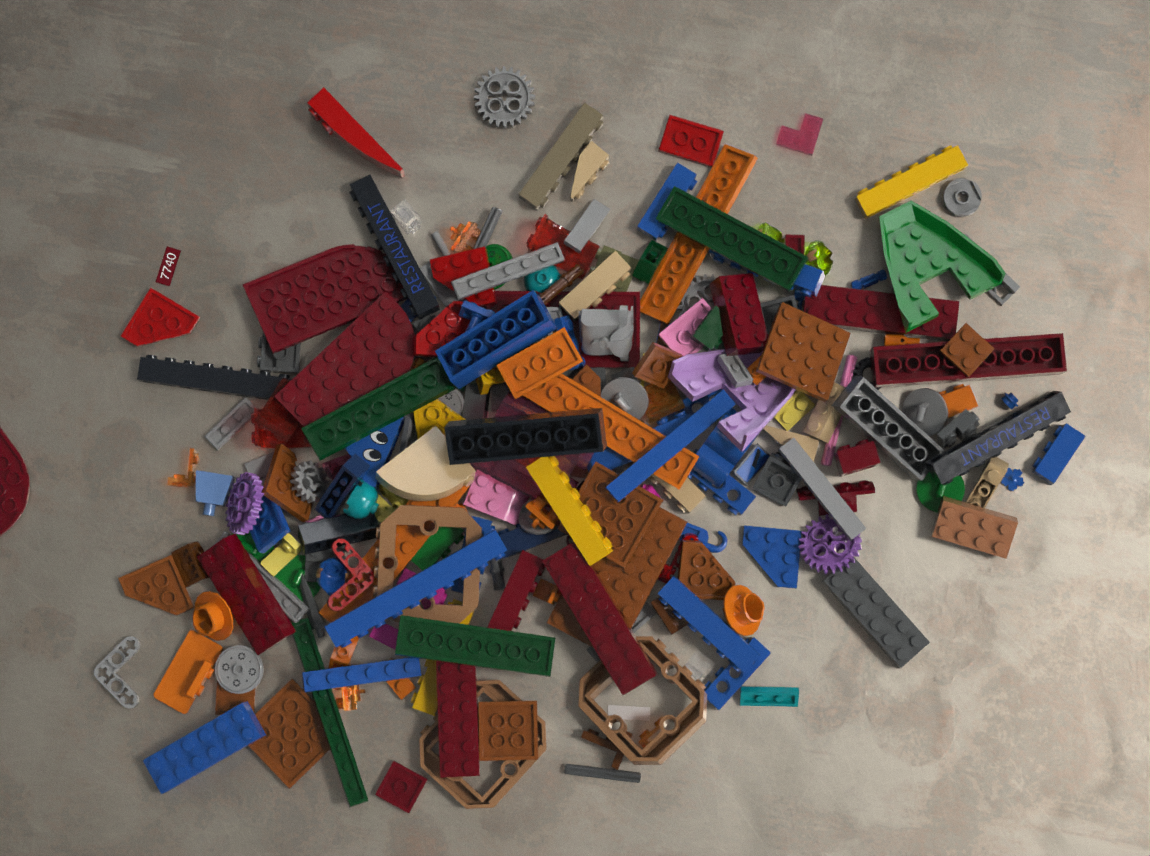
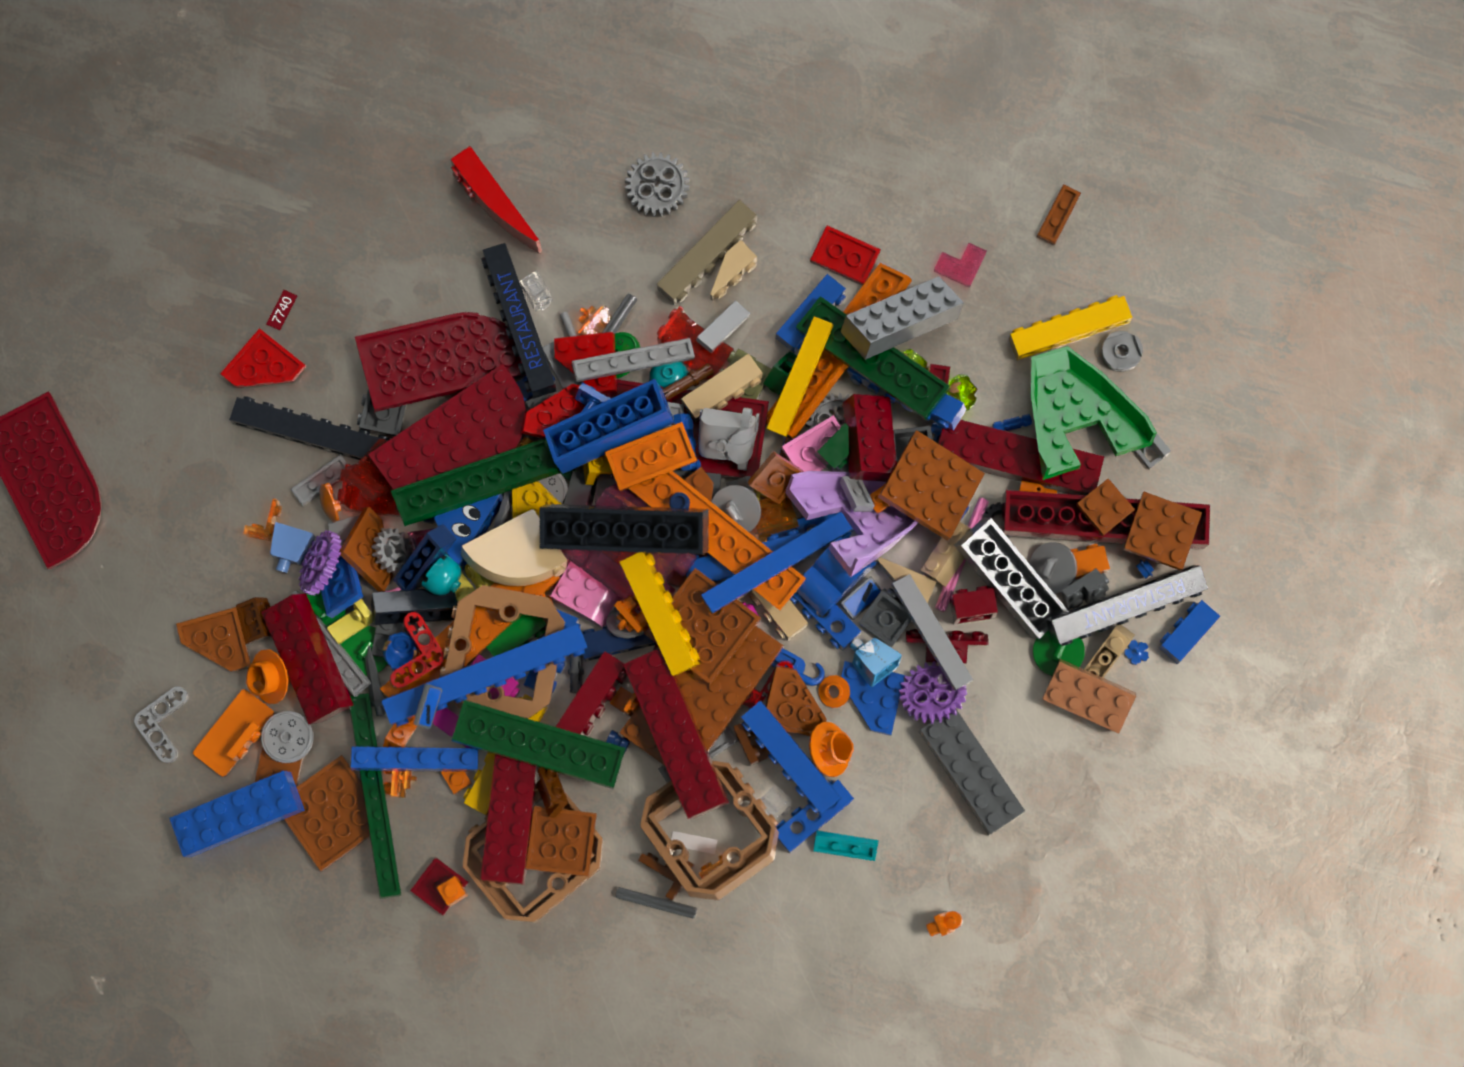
camera: 10 degrees right, 5 degrees down
light yellow bracket [774,390,815,431] -> none
none -> orange dish [319,483,341,523]
none -> slope [413,684,442,729]
none -> orange brick [437,876,469,907]
none -> reddish brown bracket [536,768,568,818]
none -> dark blue wheel [606,730,630,754]
none -> dark blue plate [669,492,690,508]
none -> yellow tile [767,317,834,437]
none -> orange piece [819,675,850,708]
none -> brick [841,276,964,359]
none -> dark azure torso [850,638,902,687]
none -> orange hips [926,911,963,937]
none -> dark orange tile [1037,184,1081,246]
none -> dark orange plate [1123,491,1202,571]

